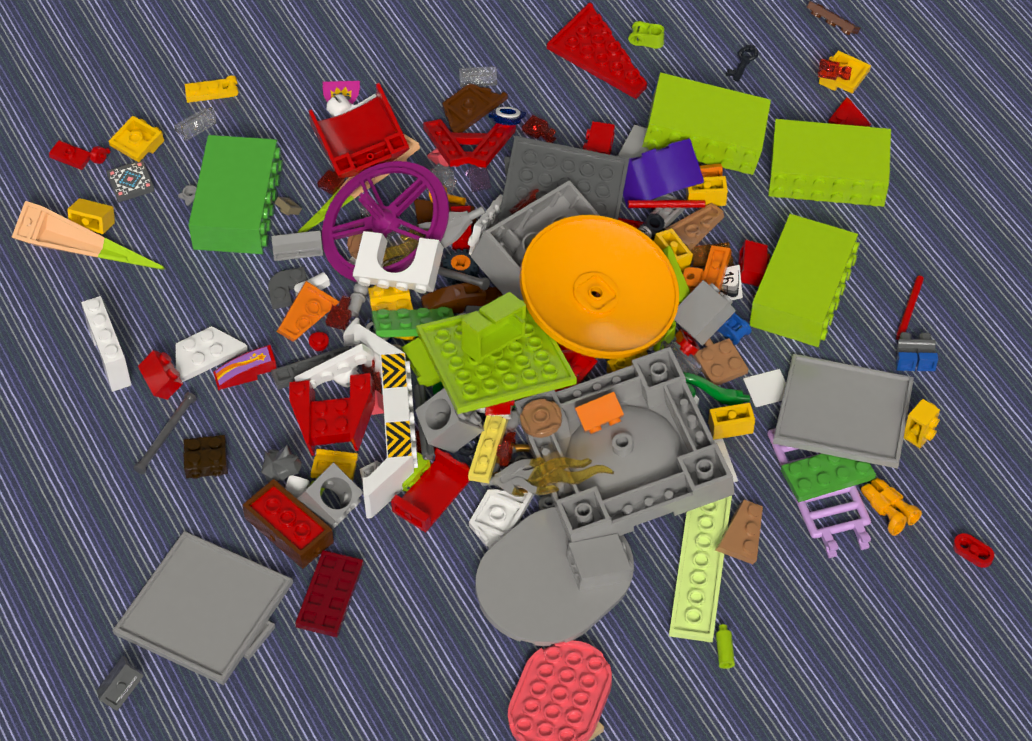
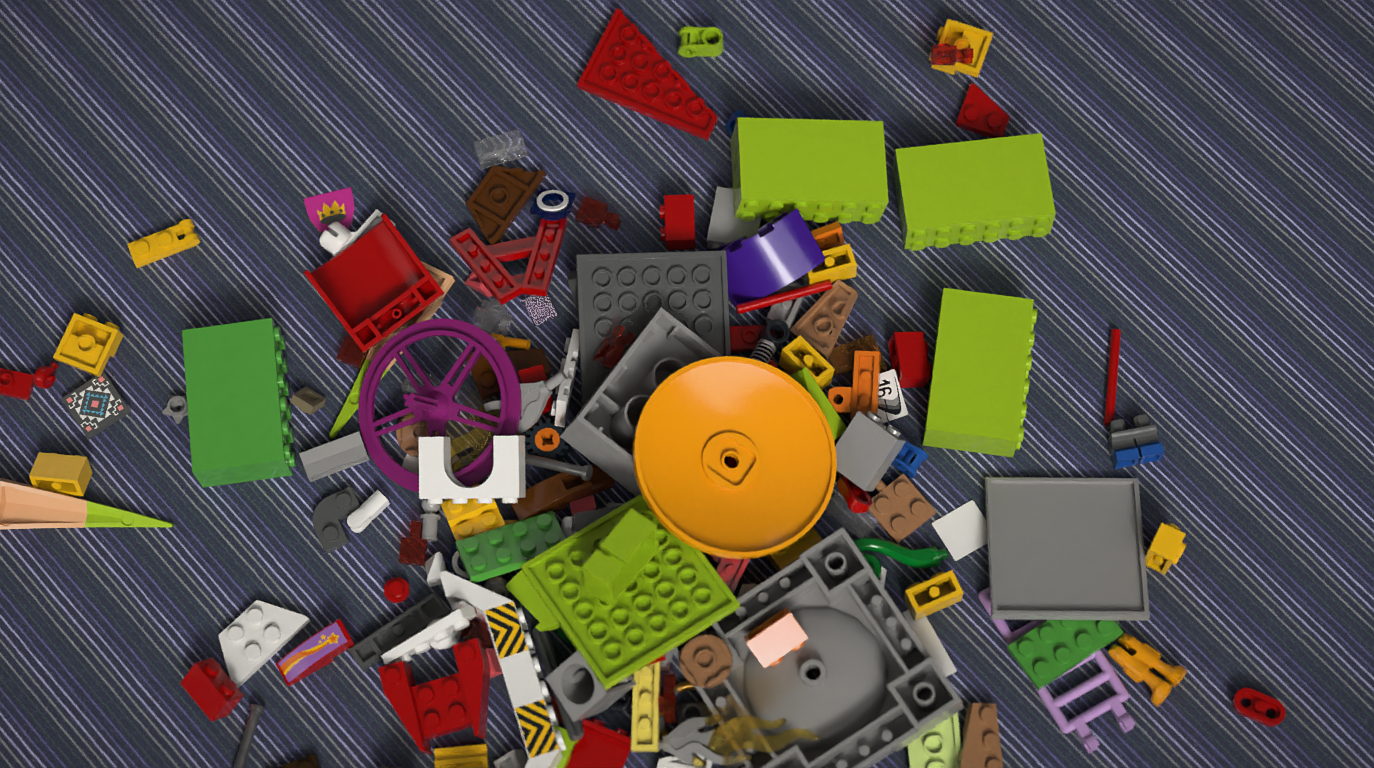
camera: 10 degrees left, 15 degrees up
white arch [81,296,131,392] -> none
clear panel [174,107,217,141] -> none
orange wing [276,281,339,342] -> none
black piece [725,45,759,82] -> none

